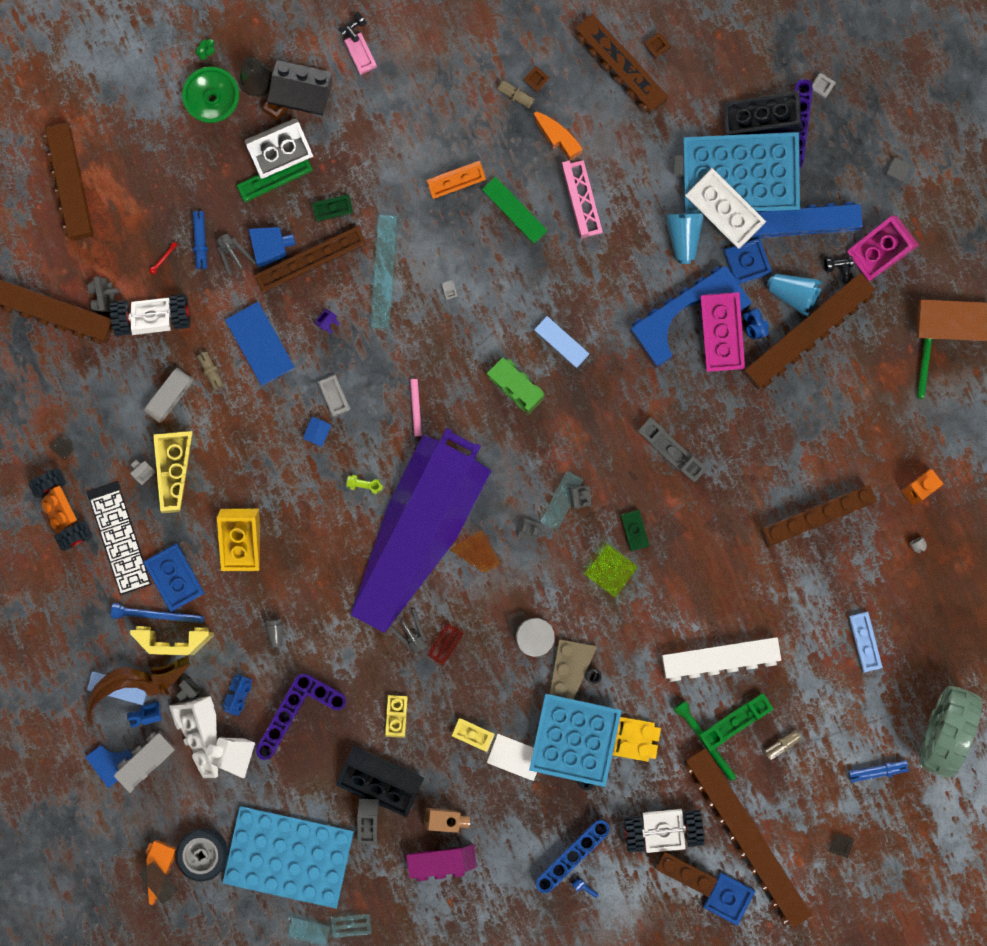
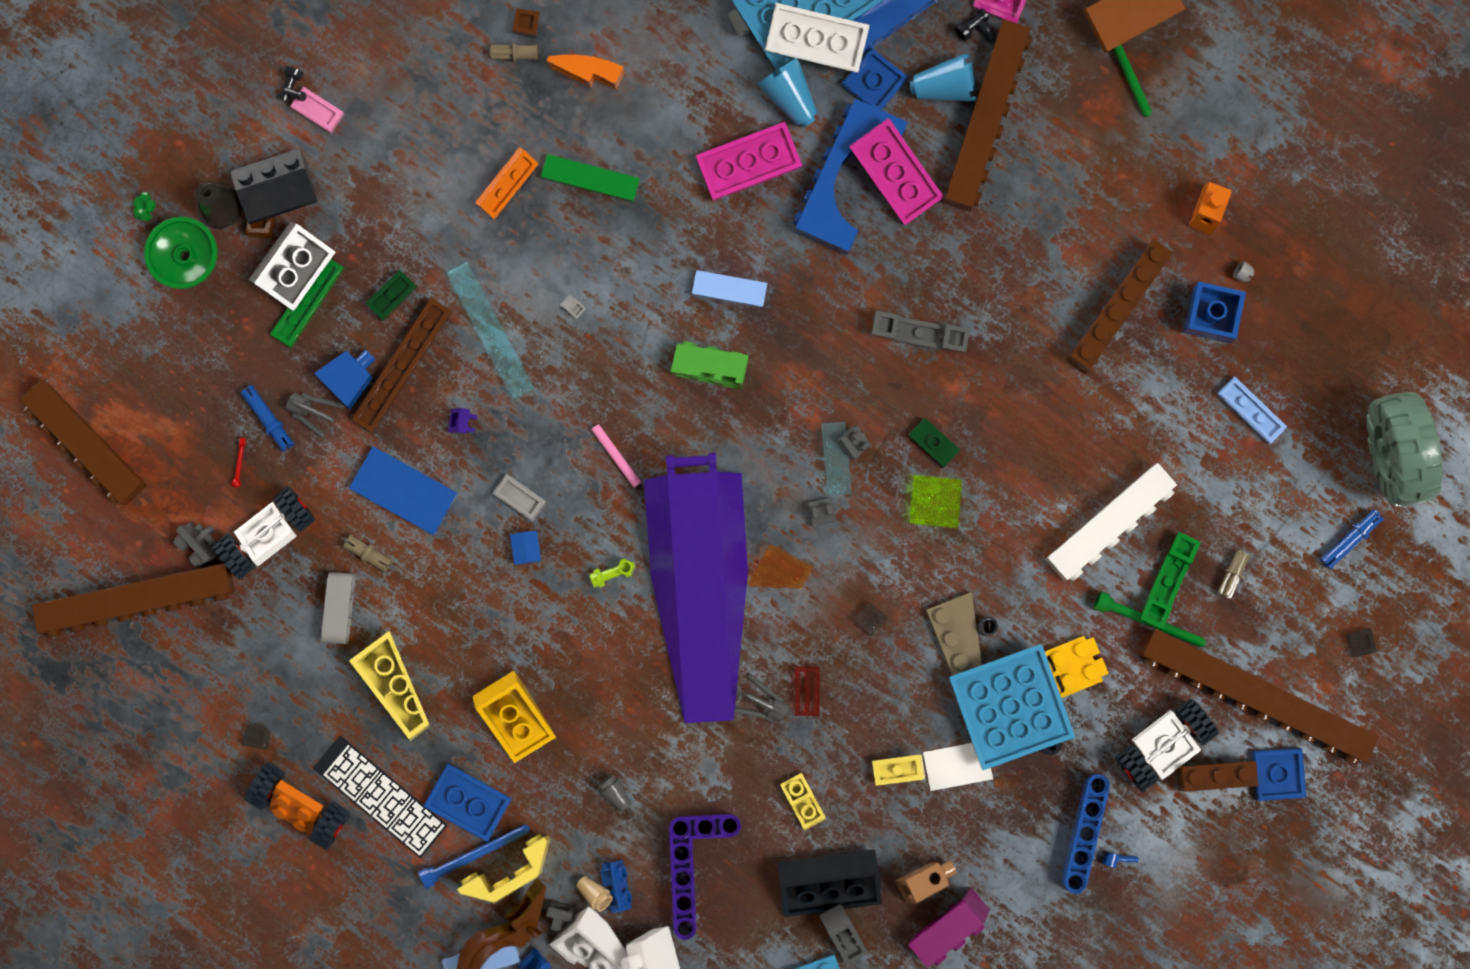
camera: 35 degrees left, 0 degrees up
light grey tile [130,459,156,485] -> none
light grey tile [516,618,554,656] -> none
bright pink fence [562,160,603,239] -> none
blue plate [742,307,769,339] -> none
none -> tan cone [576,876,612,912]
none -> dark pink plate [696,122,802,201]
none -> blue brick [1183,281,1246,343]

